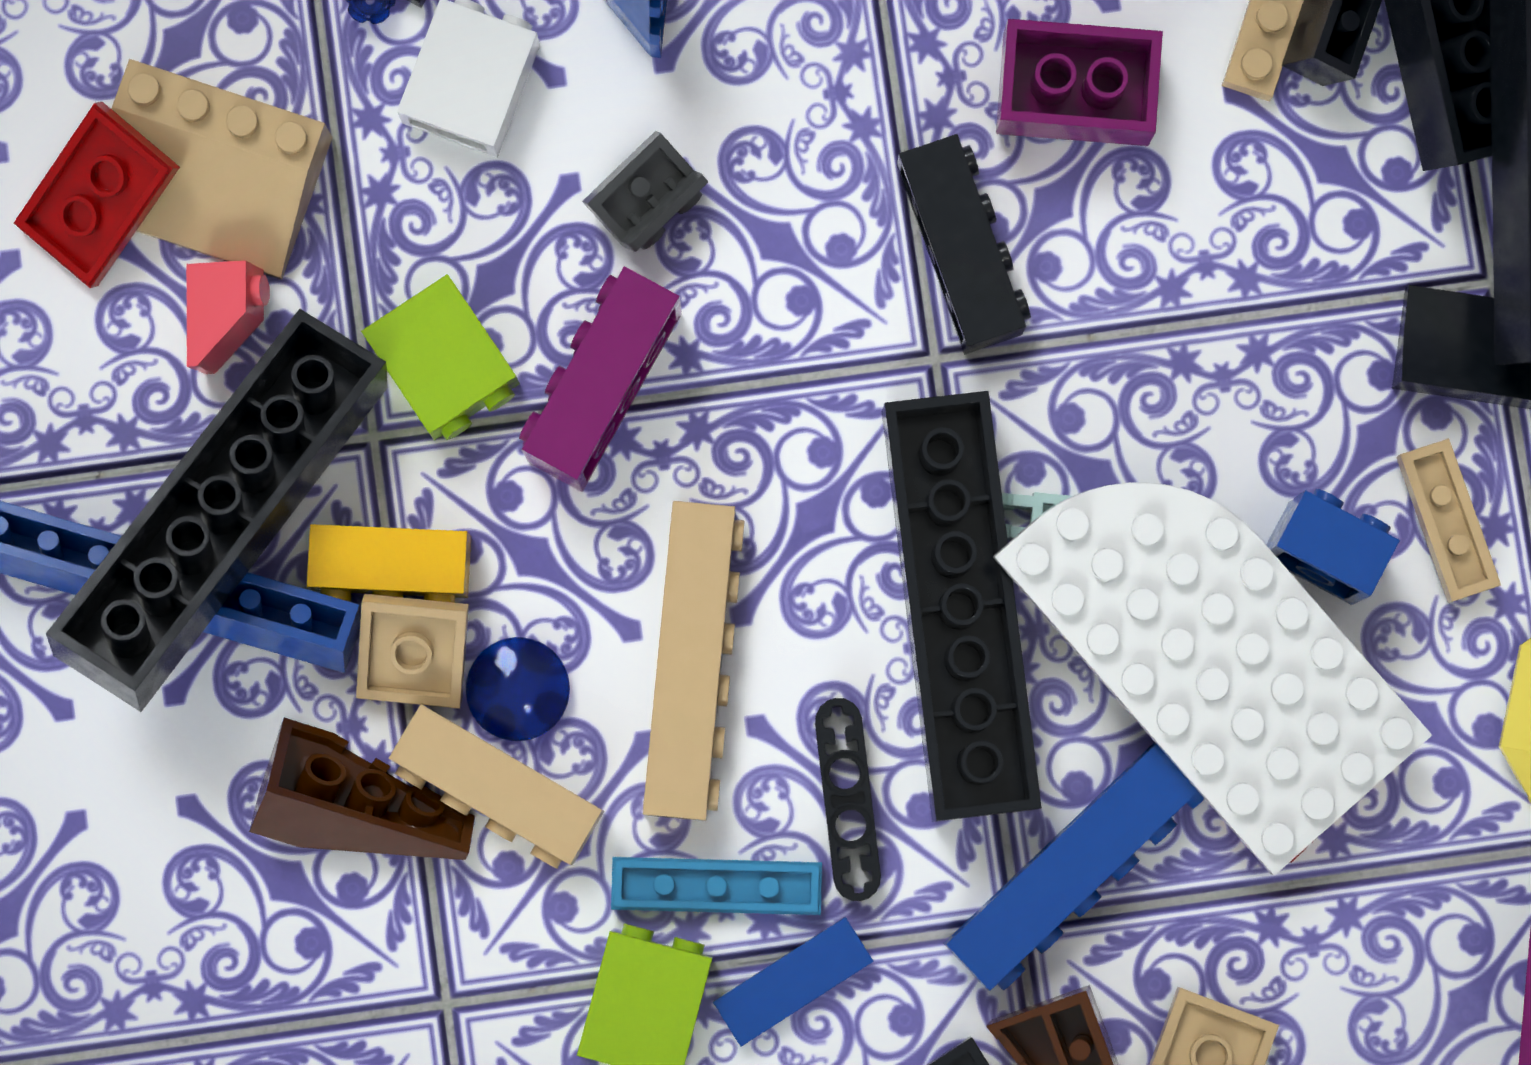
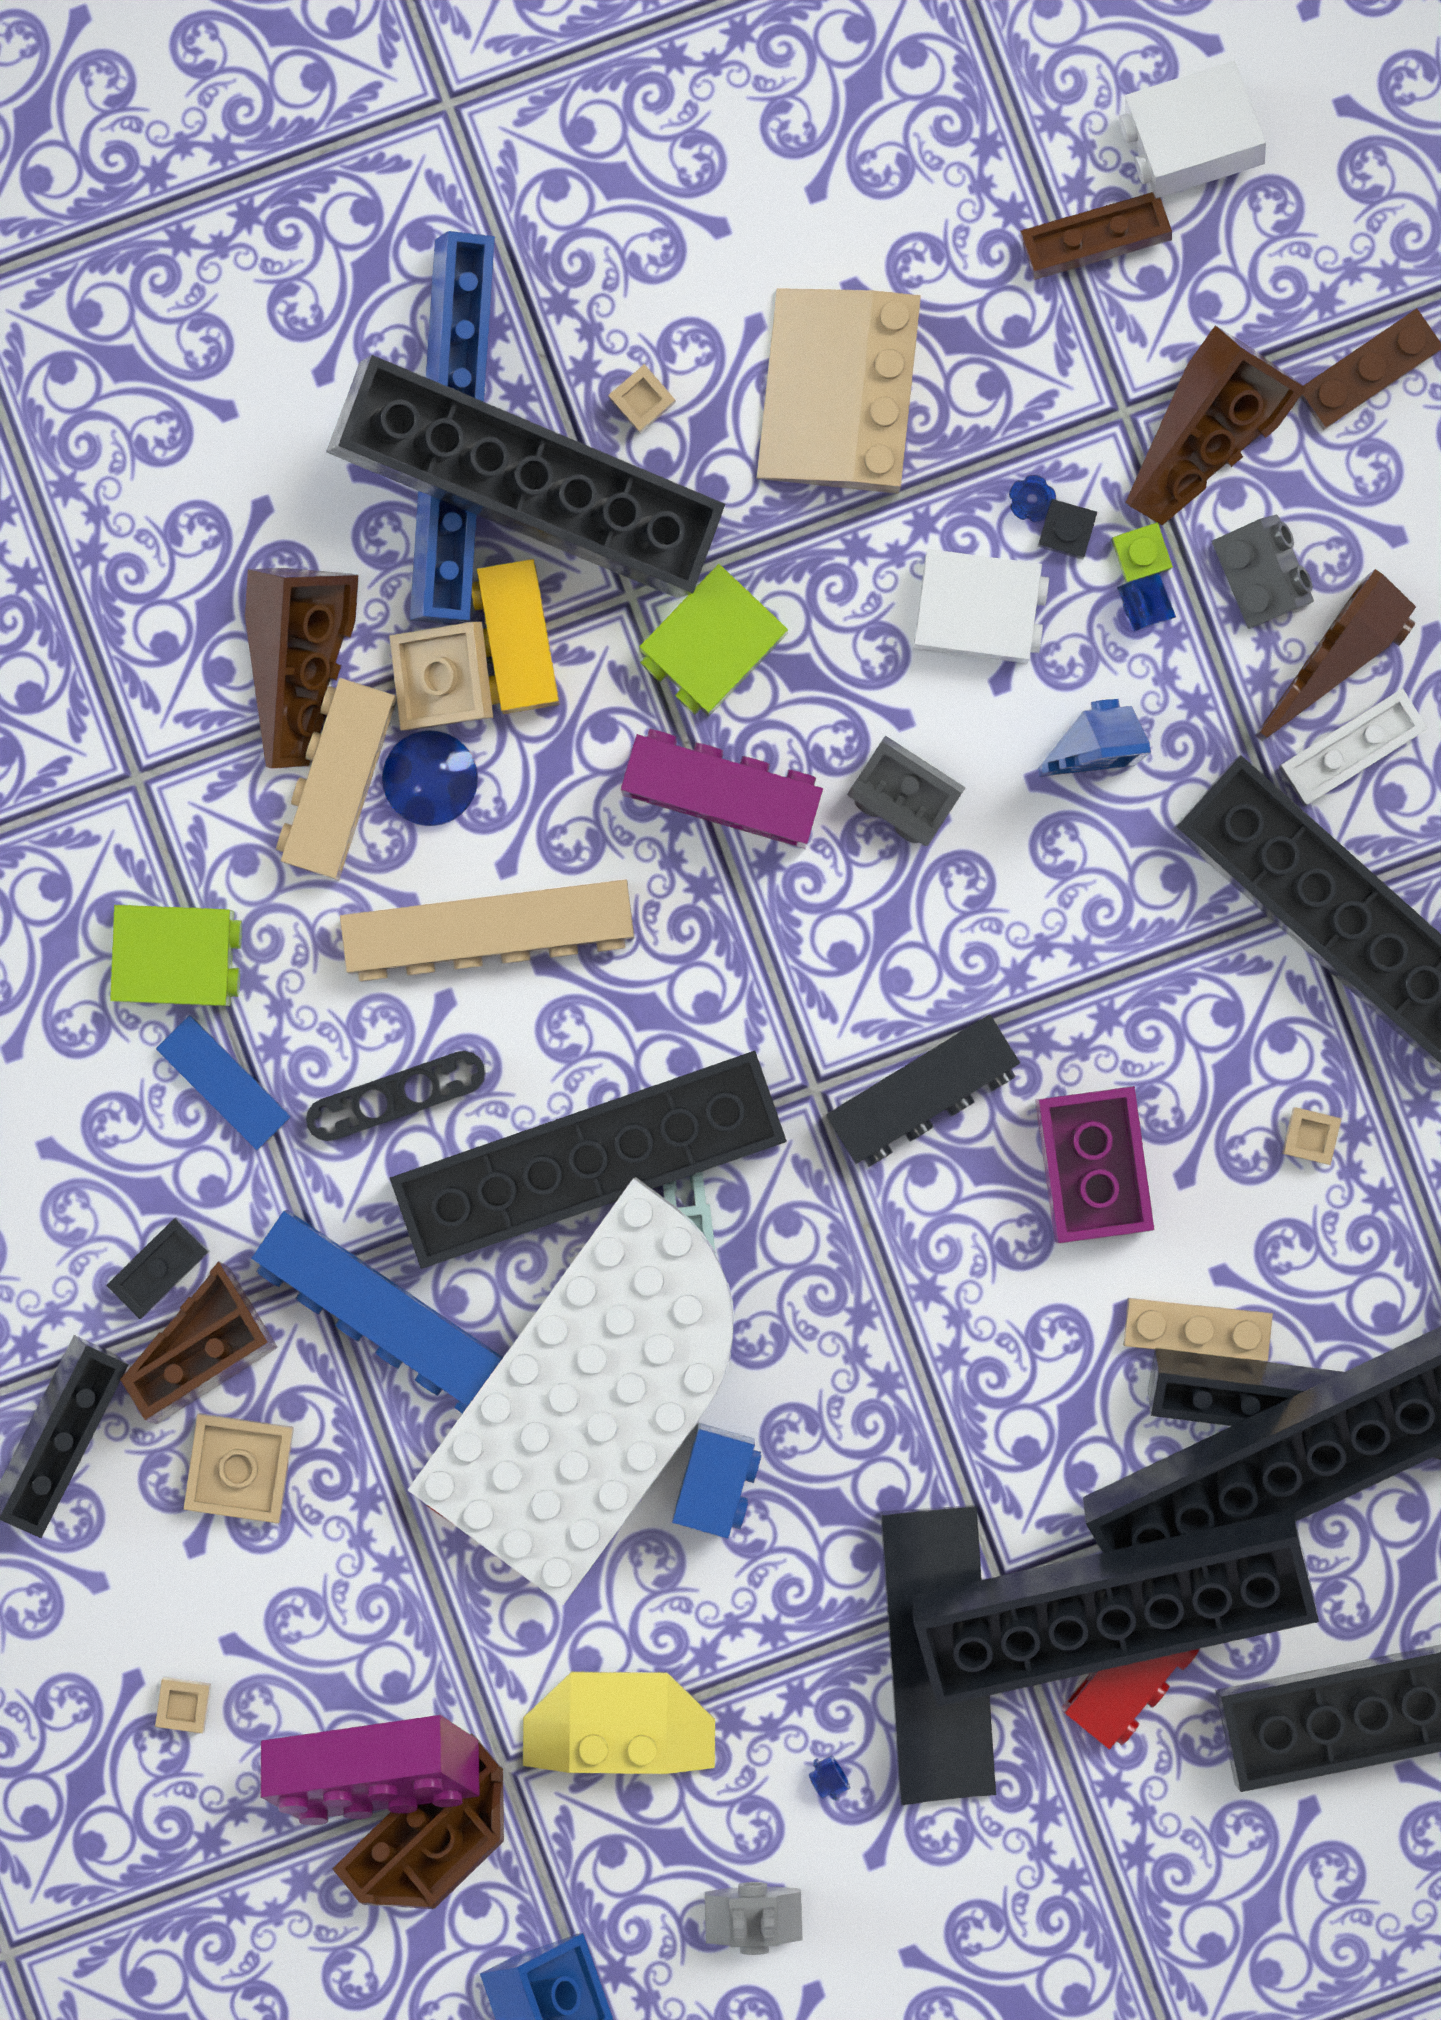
camera: 80 degrees right, 5 degrees up
red tile [13,102,180,288] -> none
coral slope [186,260,270,374] -> none
dark azure tile [611,857,822,915] -> none
tan plate [1396,438,1501,603] -> none
none -> tan plate [608,364,676,433]

